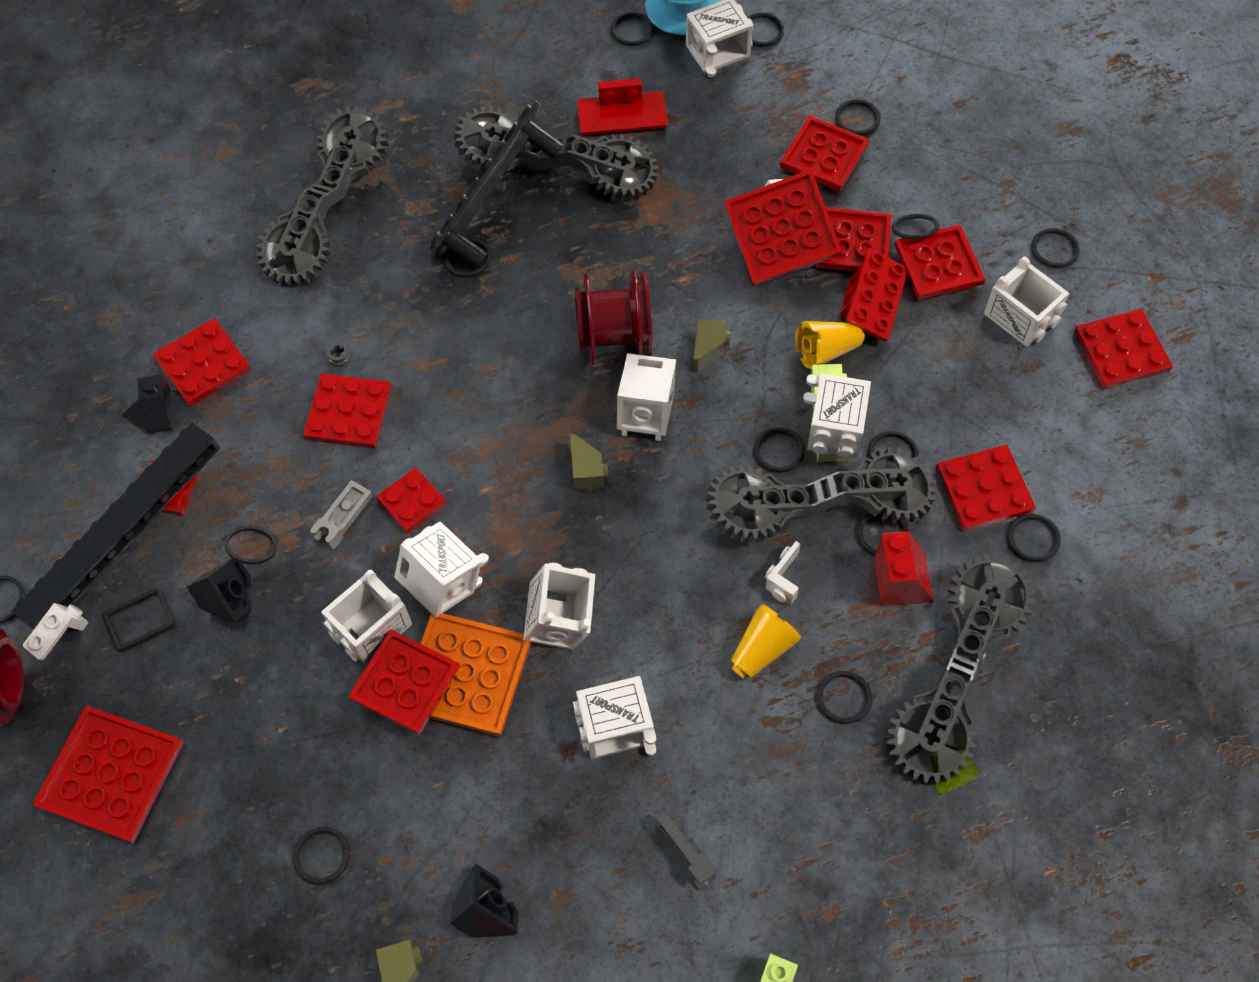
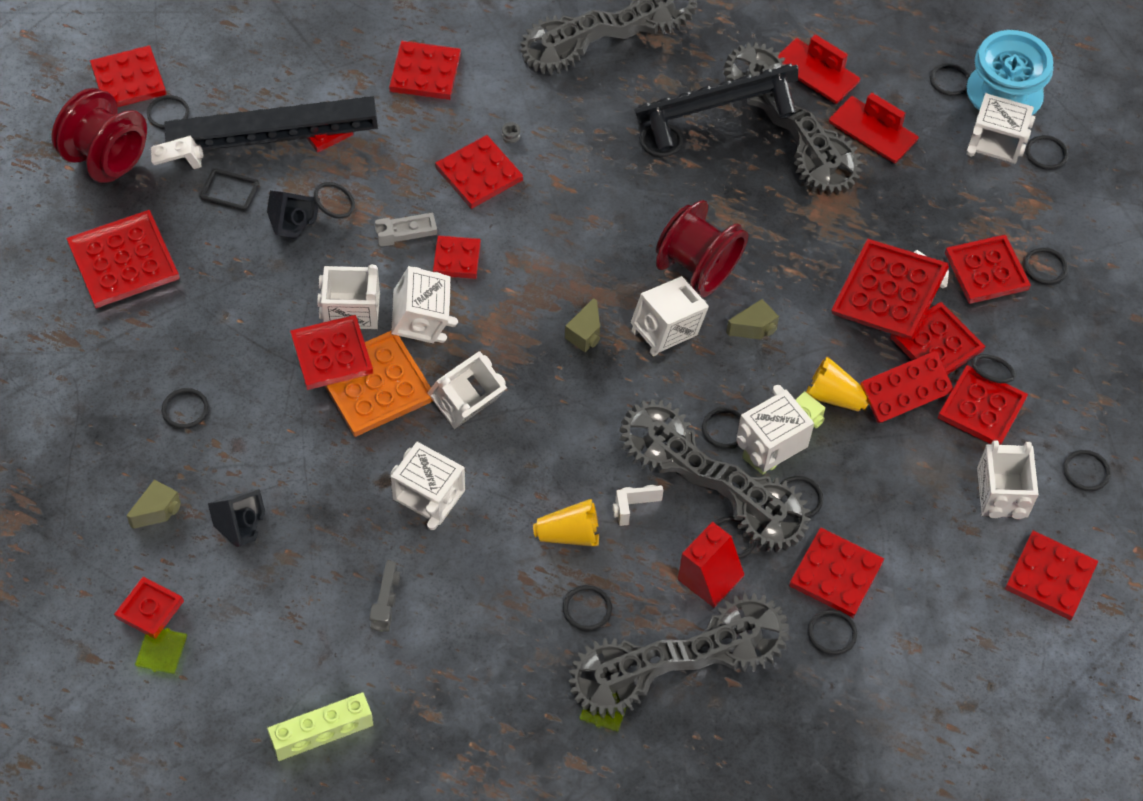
camera: 40 degrees right, 5 degrees down
black slope [122,374,172,434] -> none
none -> red bracket [778,34,860,104]

